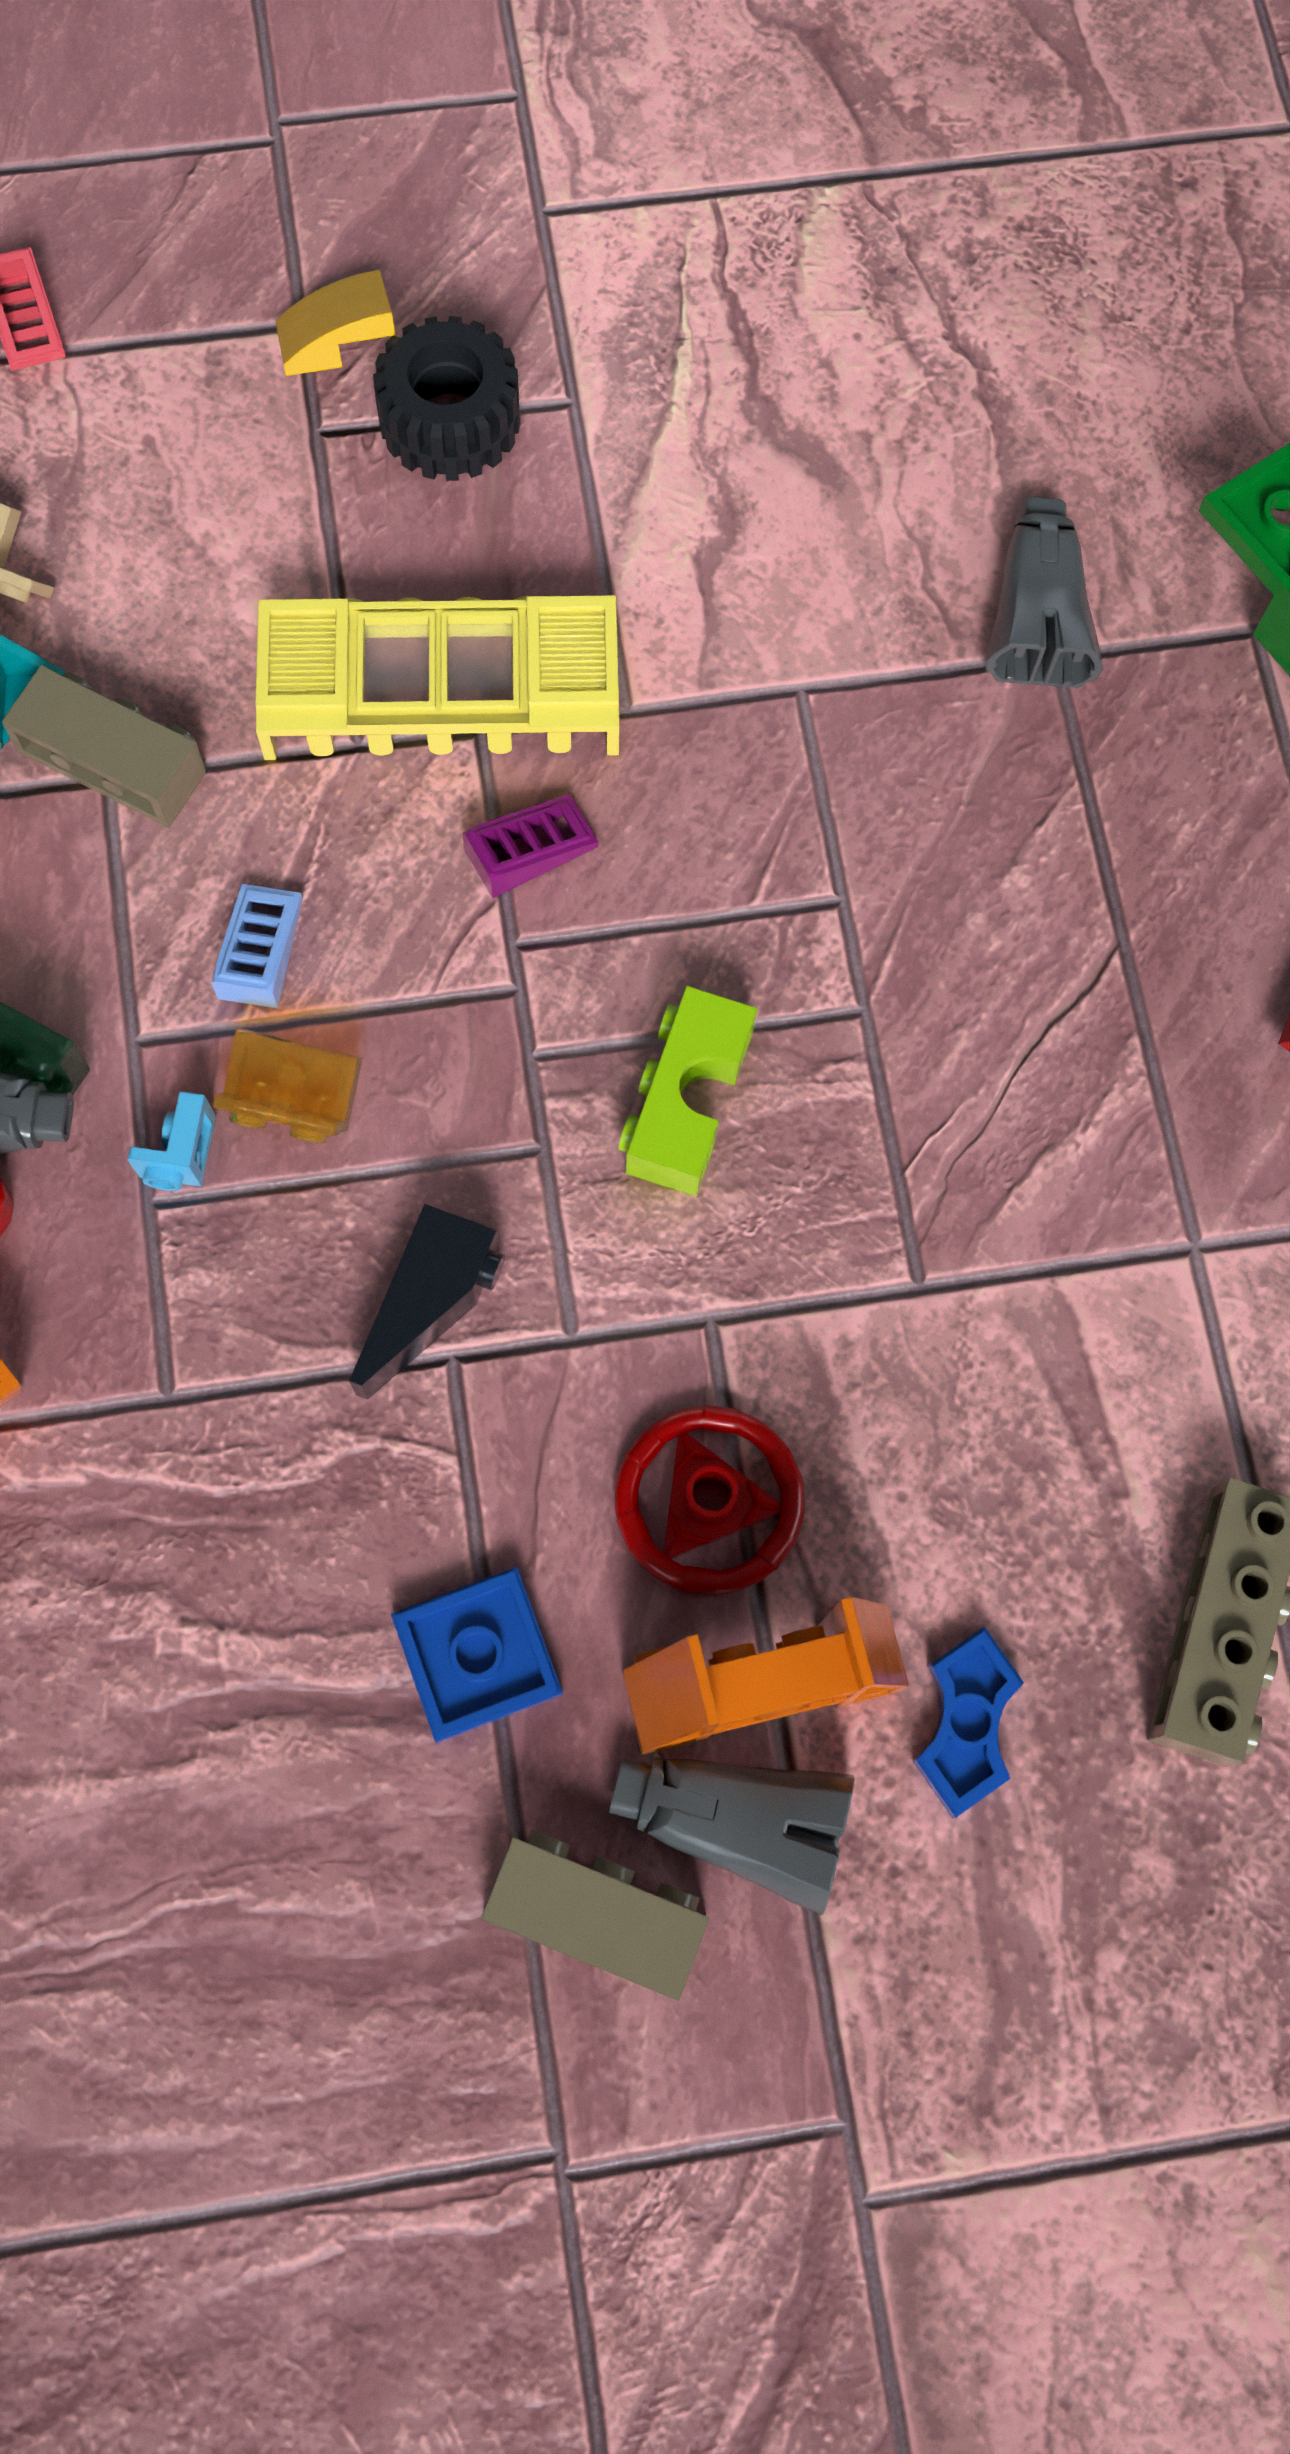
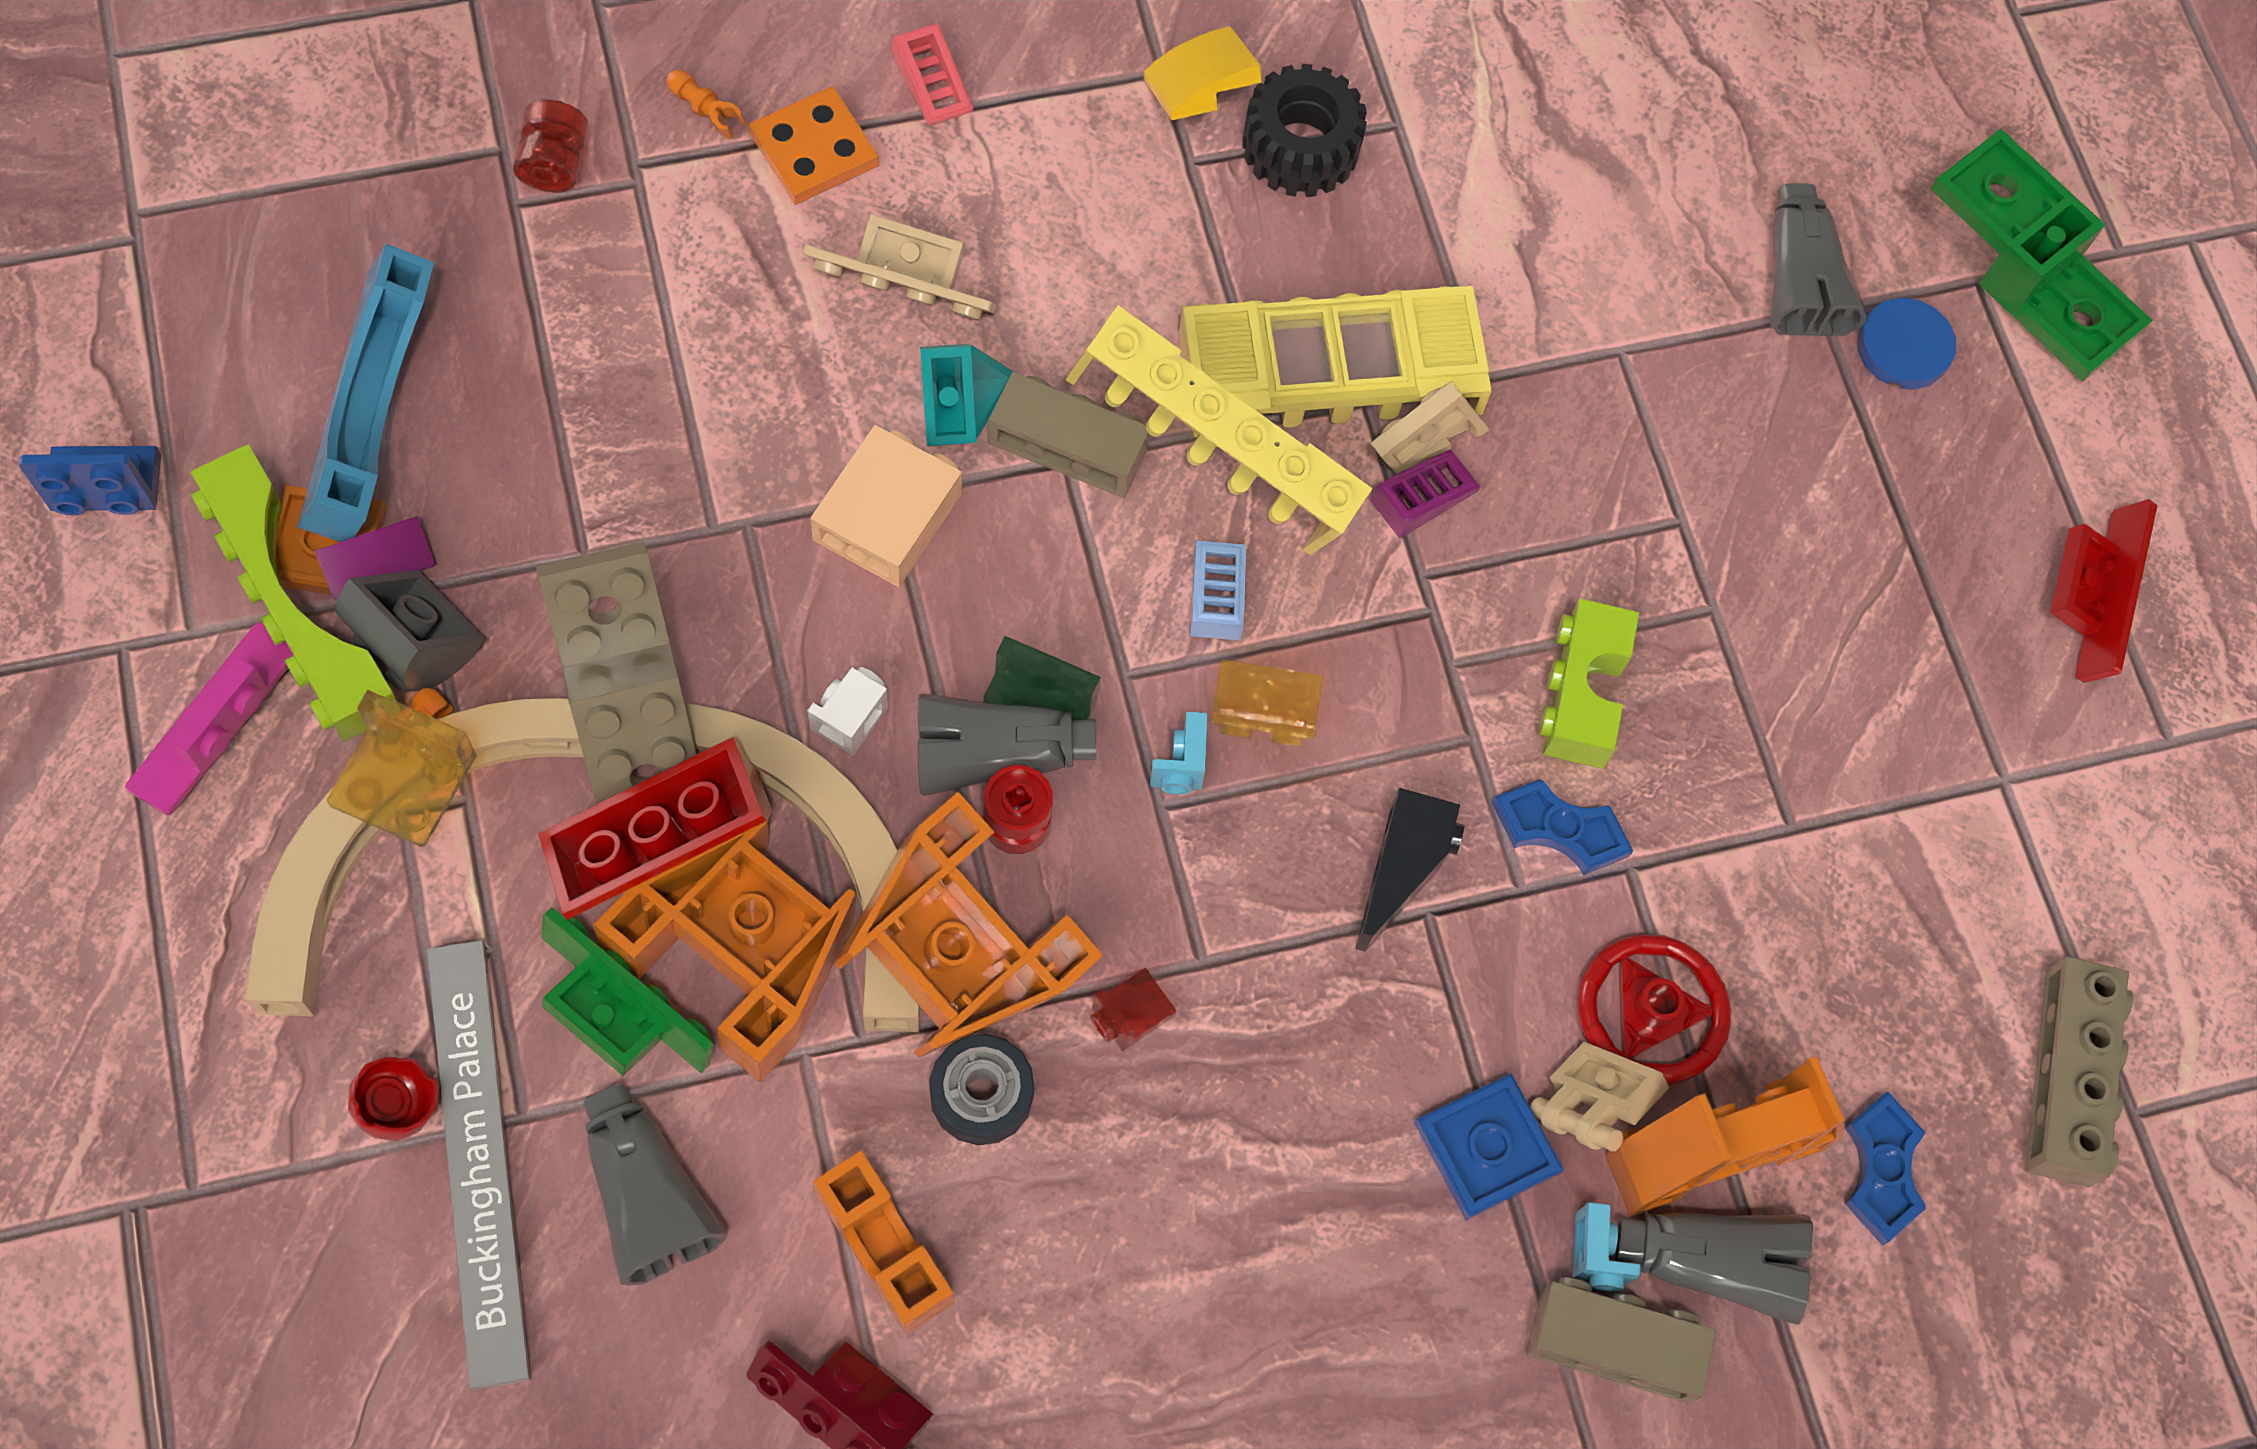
camera: 10 degrees left, 5 degrees down
none -> light yellow window [1065,305,1373,555]
none -> clear red bracket [1090,968,1177,1052]
none -> tan wing [1371,381,1490,474]
none -> blue tile [1492,779,1633,876]
none -> tan plate [1530,1042,1669,1151]
none -> medium azure bracket [1573,1203,1641,1292]
none -> blue tile [1858,298,1956,390]

